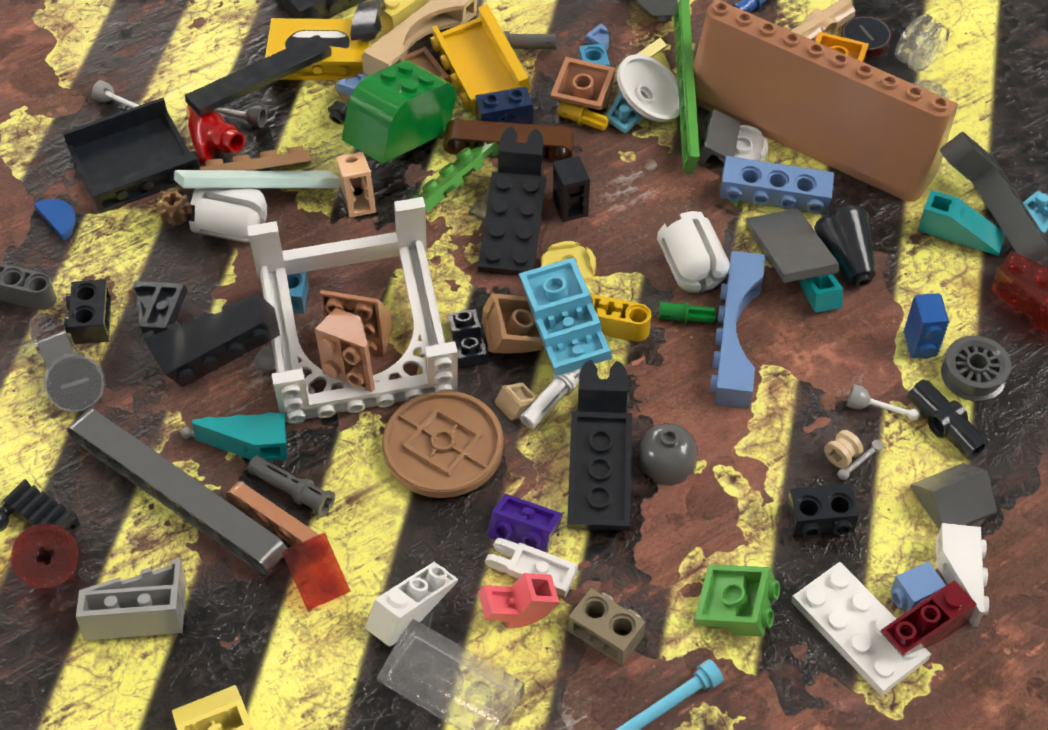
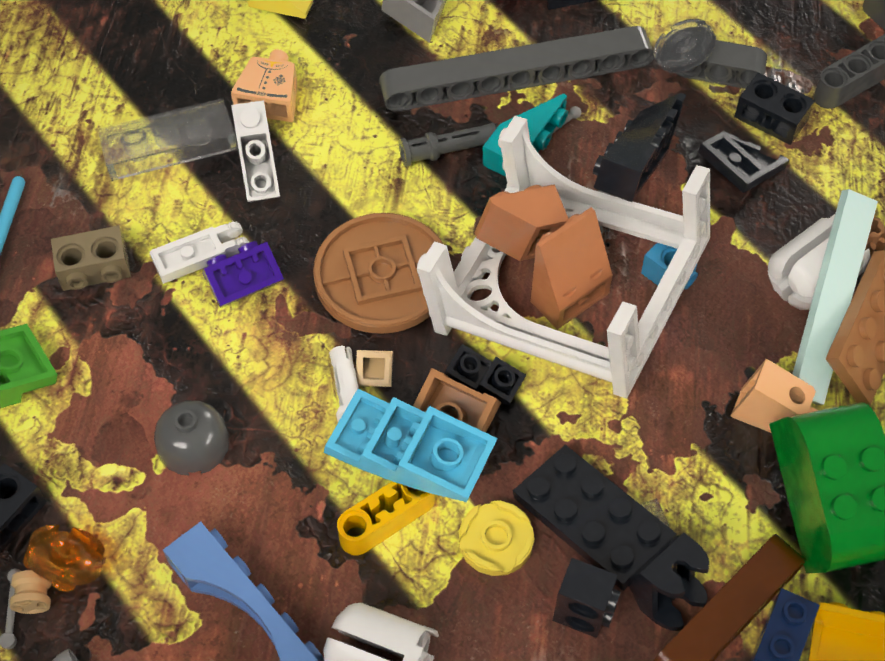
camera: 130 degrees right, 5 degrees up
nougat beam [226,481,328,561] -> none
clear red plate [281,532,350,611] -> none
bright green wing [410,142,499,213] -> none
coral brick [478,573,560,628] -> none
black hinge [567,360,632,531] -> none
green axle [658,301,716,325] -> none
none -> clear orange plate [23,525,106,591]
none -> light nougat torso [231,49,297,122]

